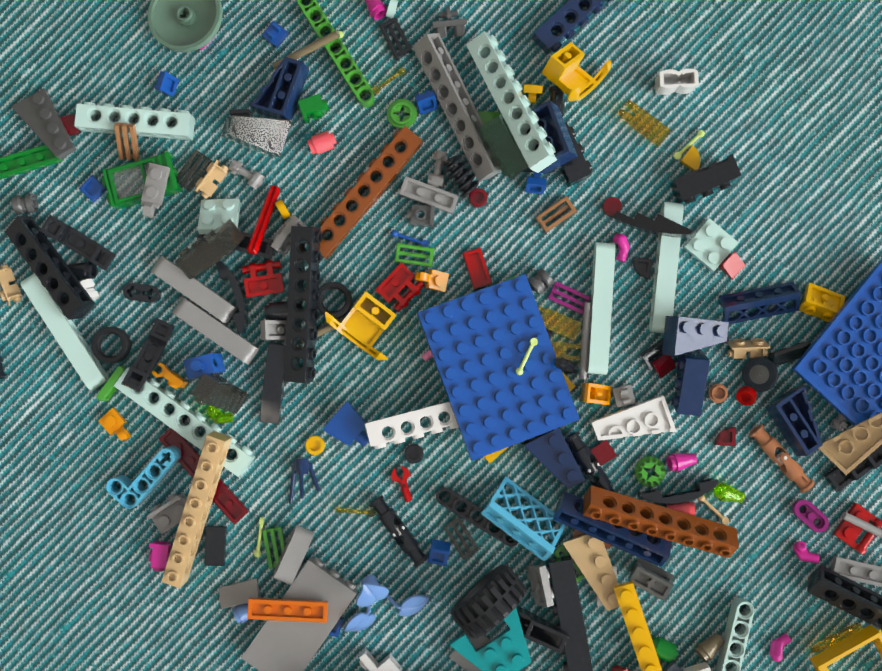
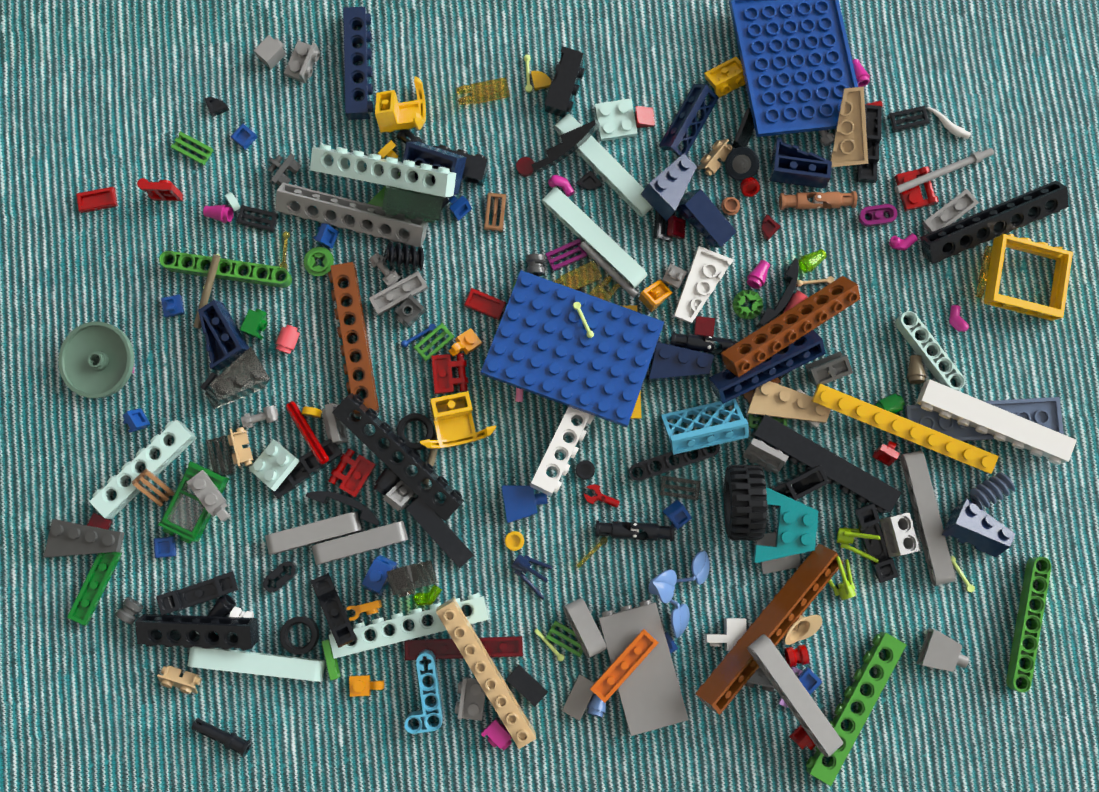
camera: 55 degrees left, 5 degrees down
clear smoke wedge [175,219,245,279] -> none
dark red tile [469,188,488,208] -> none
black axle [554,357,578,374] -> none
white brick [655,69,699,95] -> none

